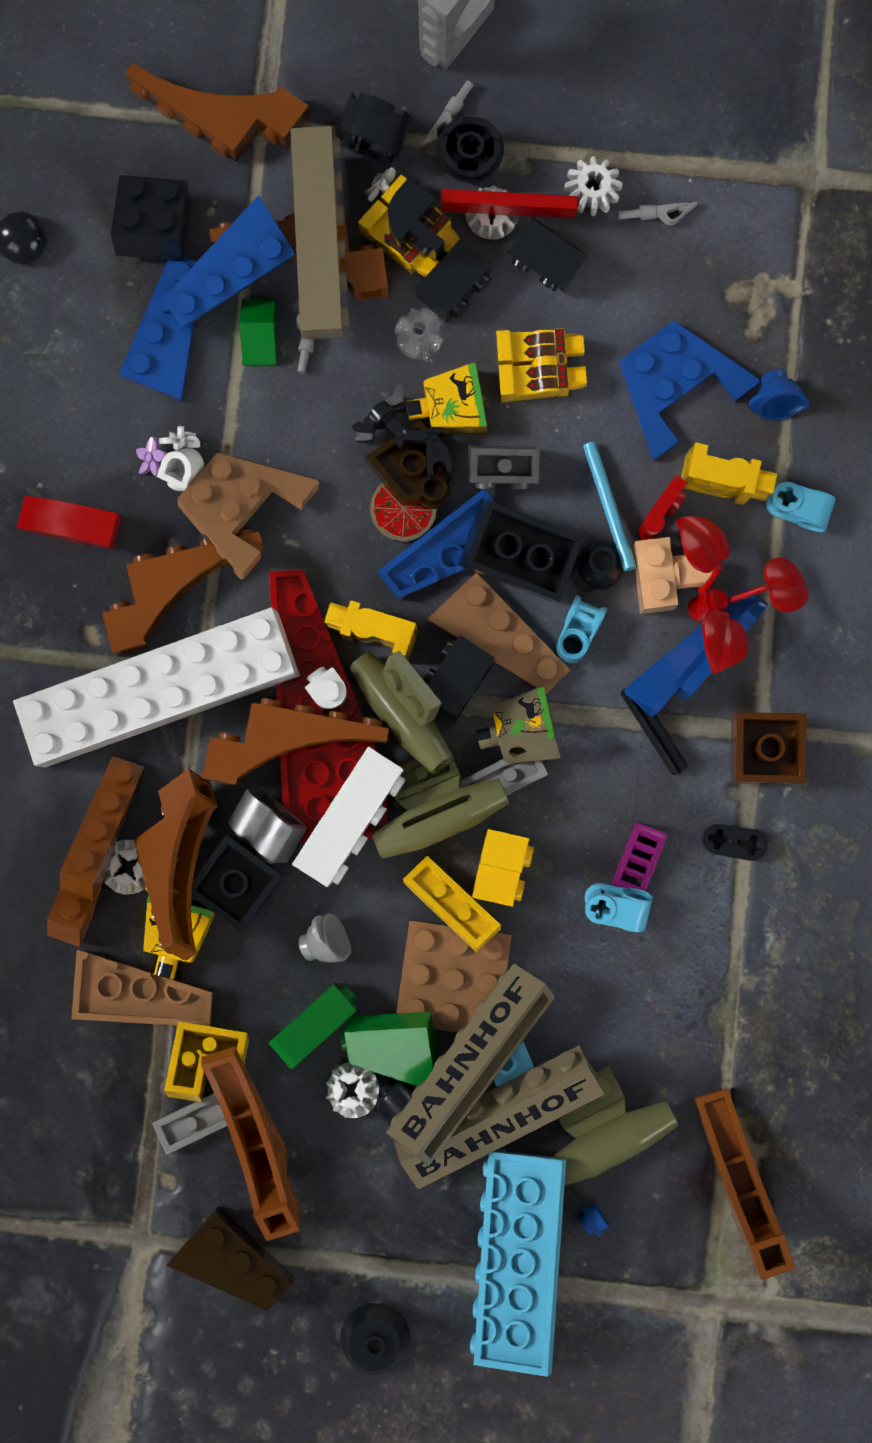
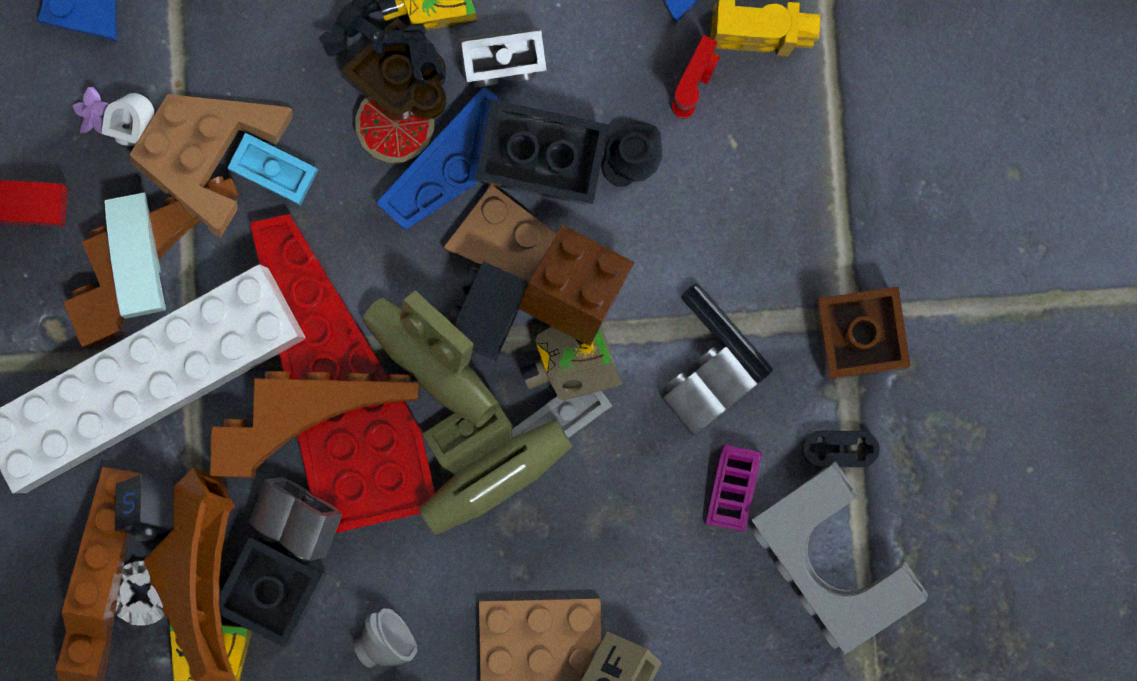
camera: 15 degrees left, 0 degrees up
white plant [159,426,200,450] -> none
white brick [292,747,406,887] -> none
white plate [305,666,347,710] -> none
yellow hips [324,600,419,662] -> none
yellow plate [403,856,501,953] -> none
yellow brick [472,829,534,907] -> none
medium azure piece [556,595,607,664] -> none
medium azure bar [583,441,637,571] -> none
medium azure piece [585,883,653,932] -> none
blue wedge [624,588,769,717] -> none
light nougat brick [632,537,712,614] -> none
red plant [676,516,809,674] -> none
medium azure piece [766,482,836,533] -> none
none -> light aqua slope [105,193,166,318]
none -> black brick [115,474,174,541]
none -> medium azure plate [227,133,318,206]
none -> reddish brown brick [518,224,635,346]
none -> flat silver brick [662,347,757,437]
none -> light grey arch [752,461,928,655]

